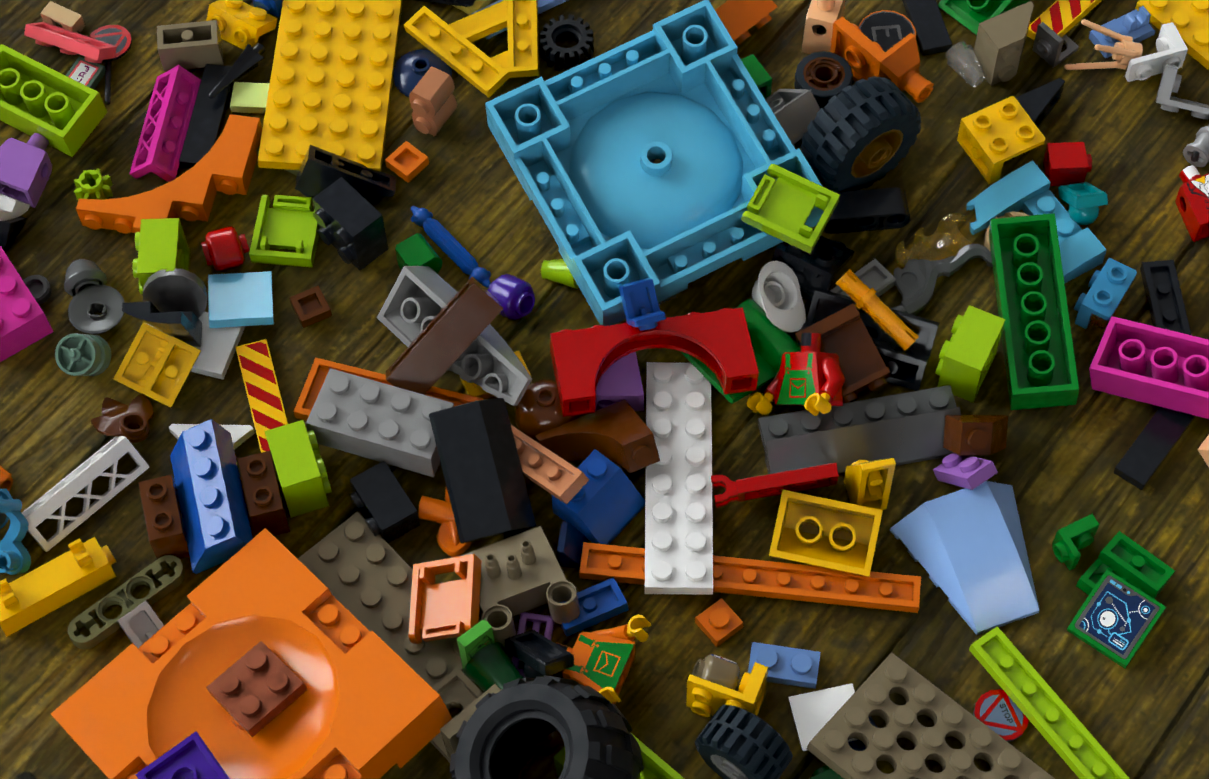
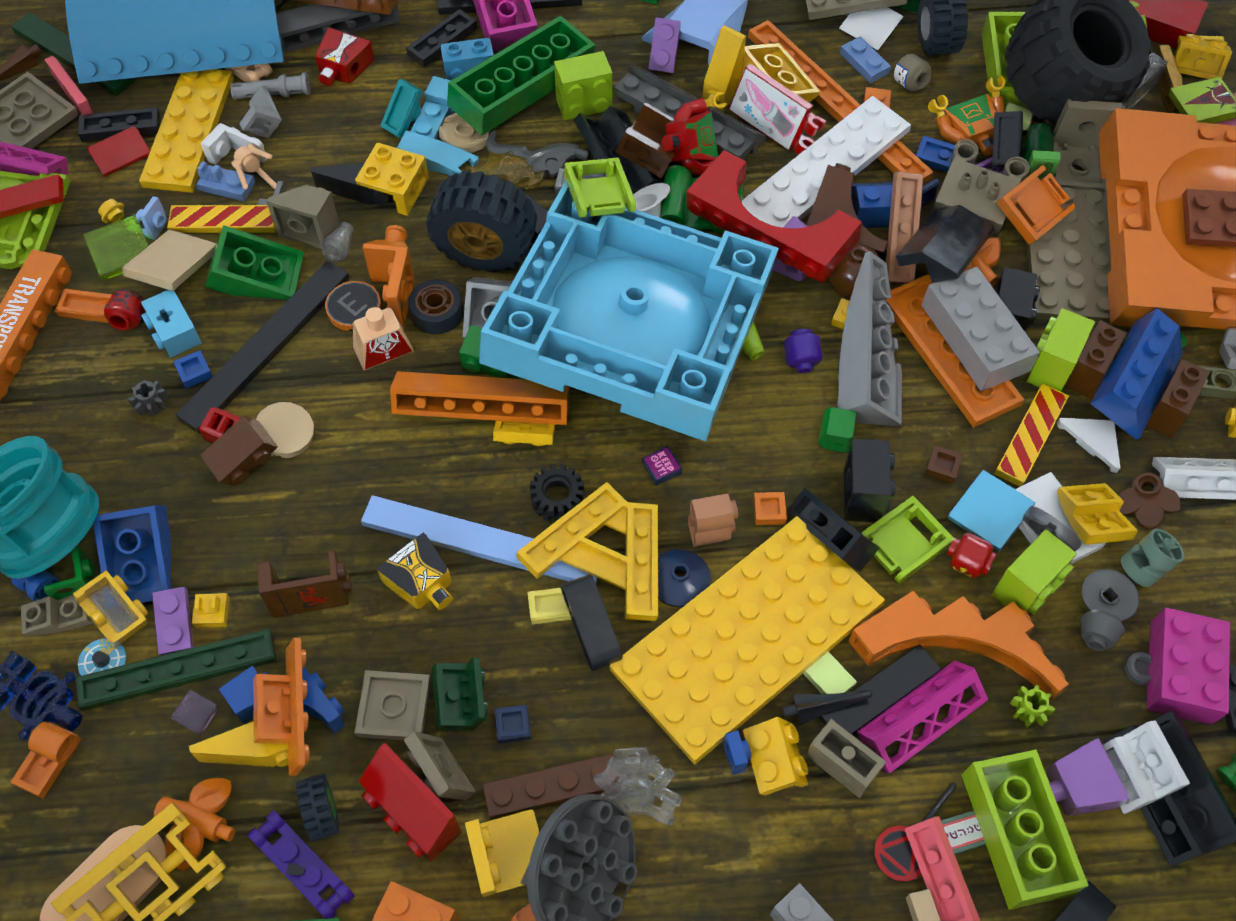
camera: 135 degrees left, 0 degrees up
black slope [122,301,202,347] -> none
reddish brown brick [386,276,503,395] -> none
blue wheel [411,205,491,288] -> none
blue bracket [618,278,666,331] -> none
yellow bracket [686,662,768,717] -> none
light orange pin [836,269,919,351] -> none
reddish brown slope [943,415,1008,455] -> none
red brick [1043,142,1092,186] -> none

